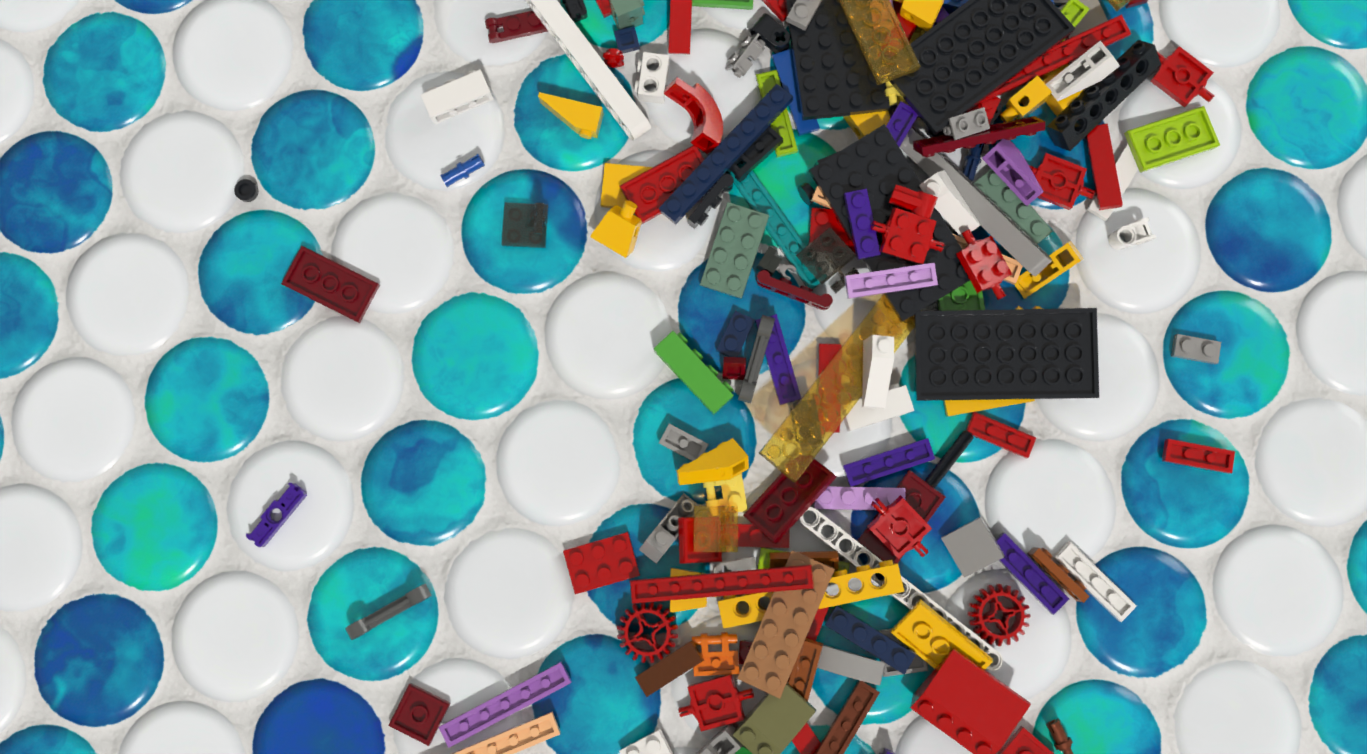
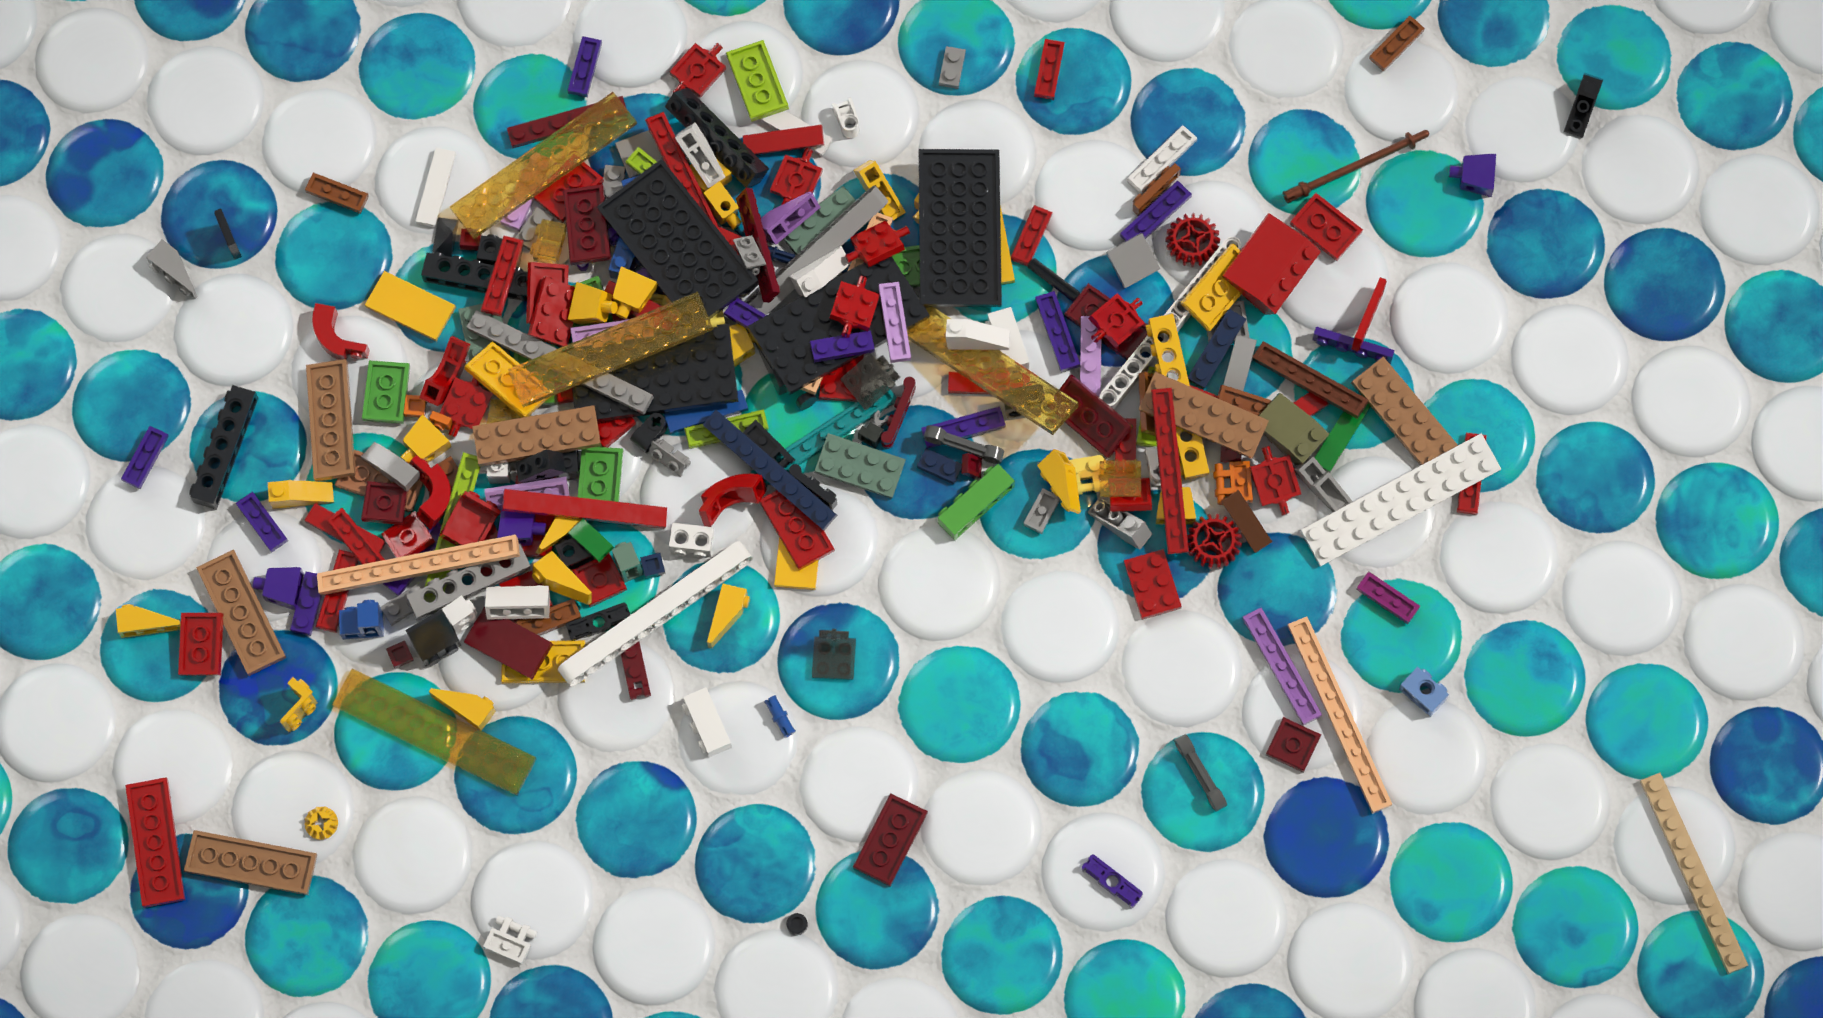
camera: 90 degrees left, 10 degrees down
yellow torso [590,200,642,258] -> none
red plate [603,48,624,68] -> none
red piece [889,185,938,219] -> none

